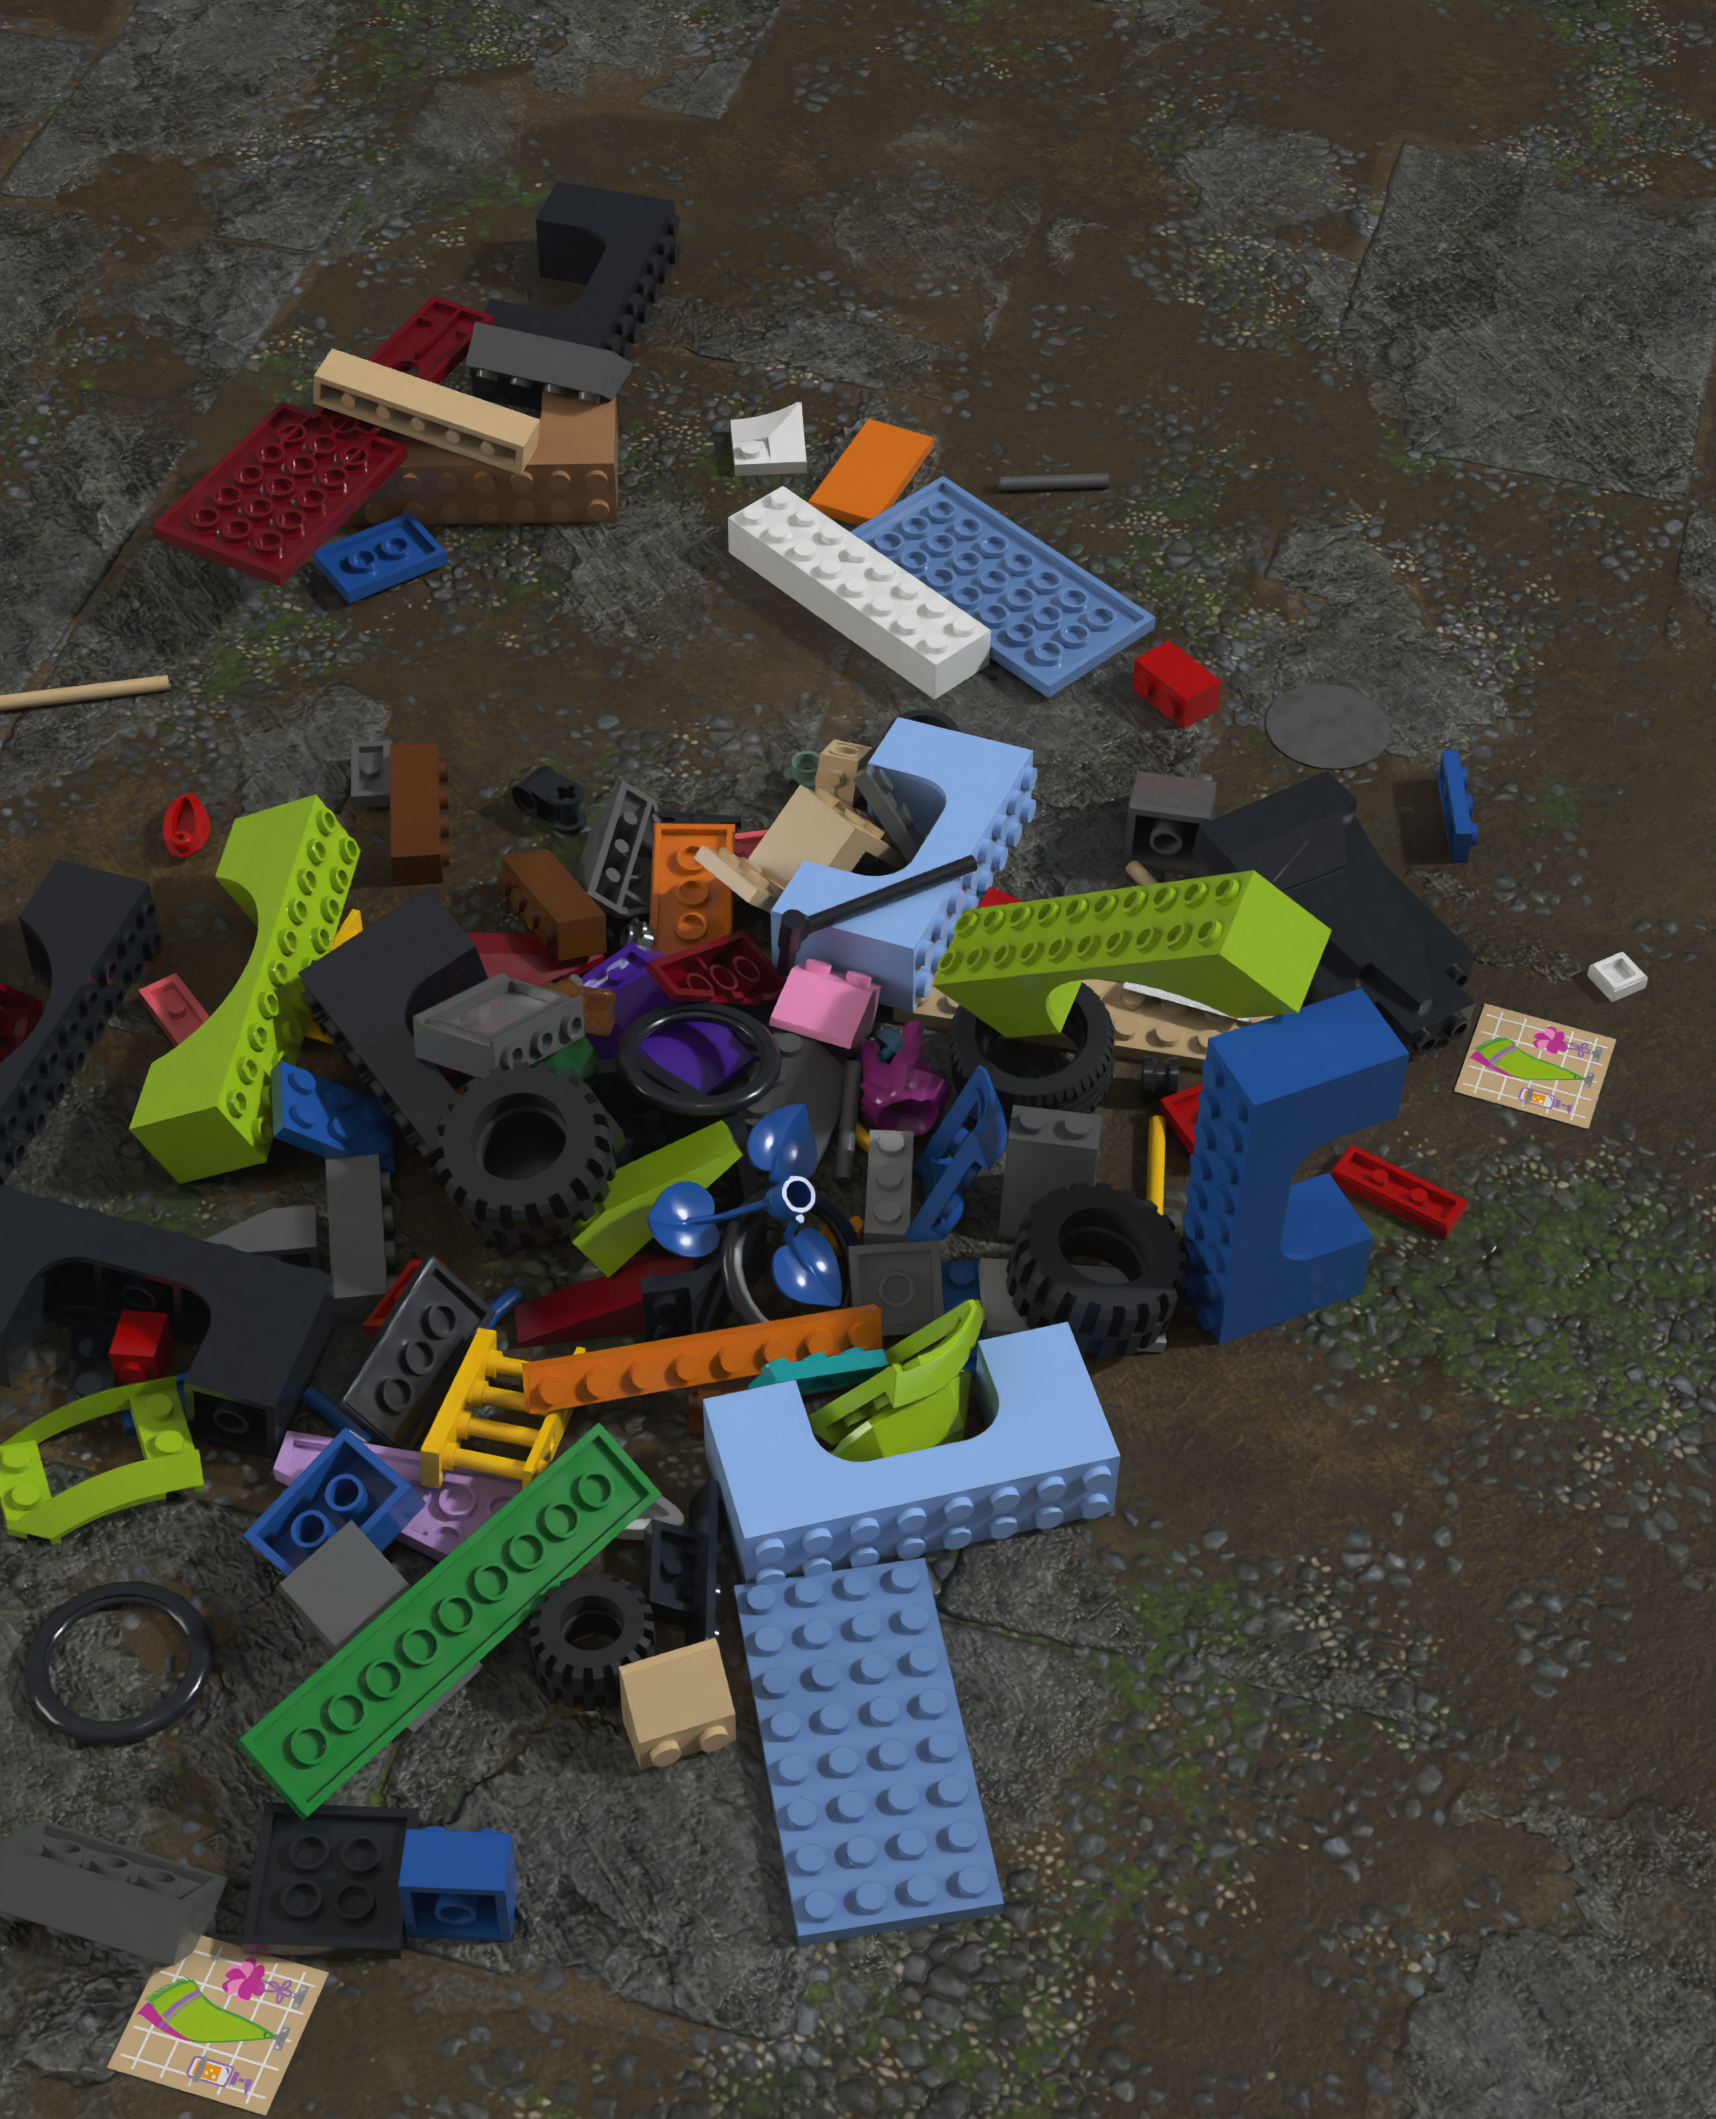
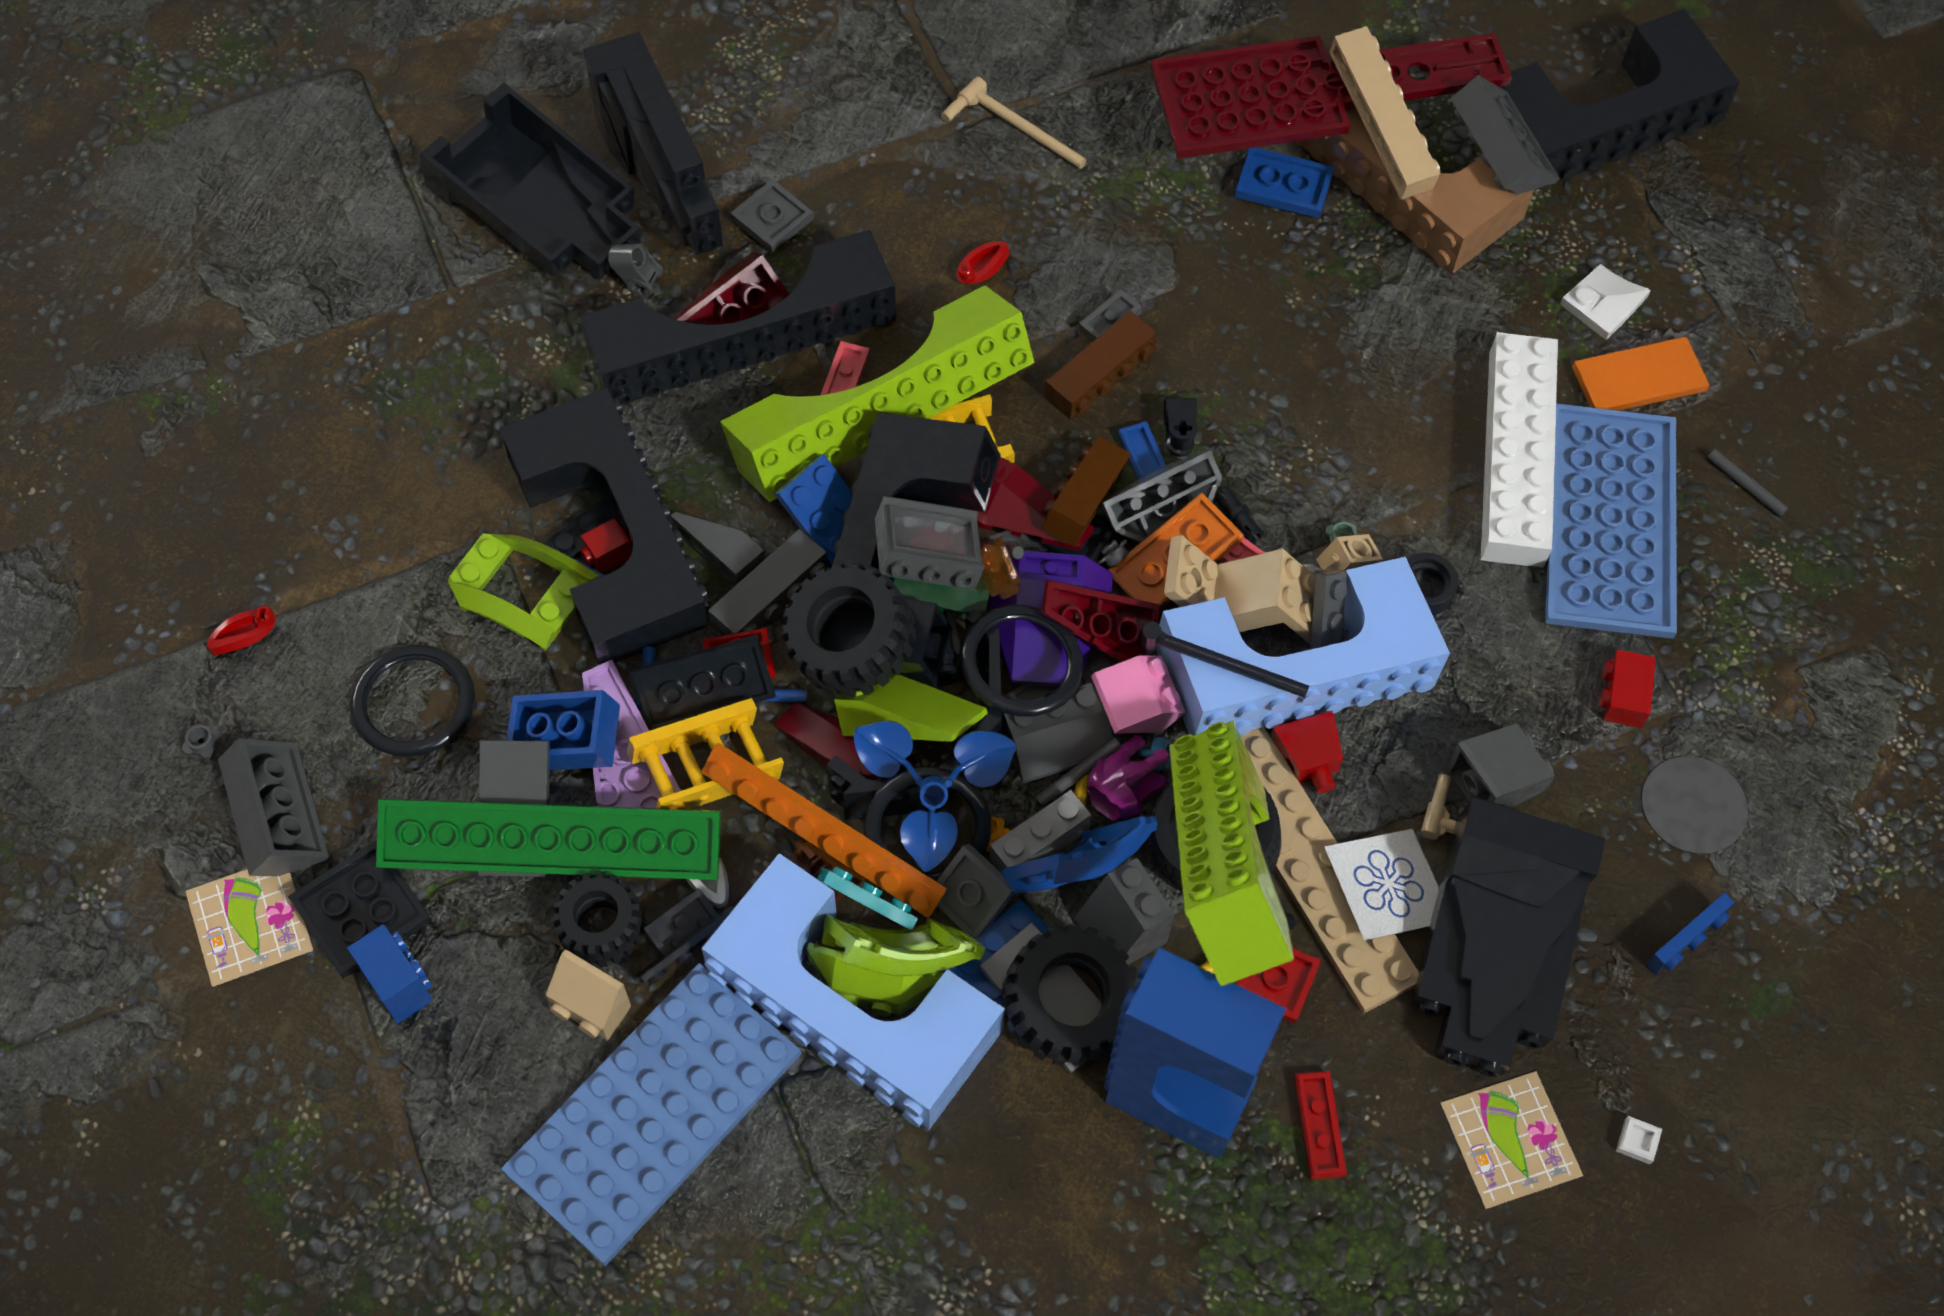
camera: 50 degrees right, 15 degrees up
none -> blue tile [1117,421,1166,480]

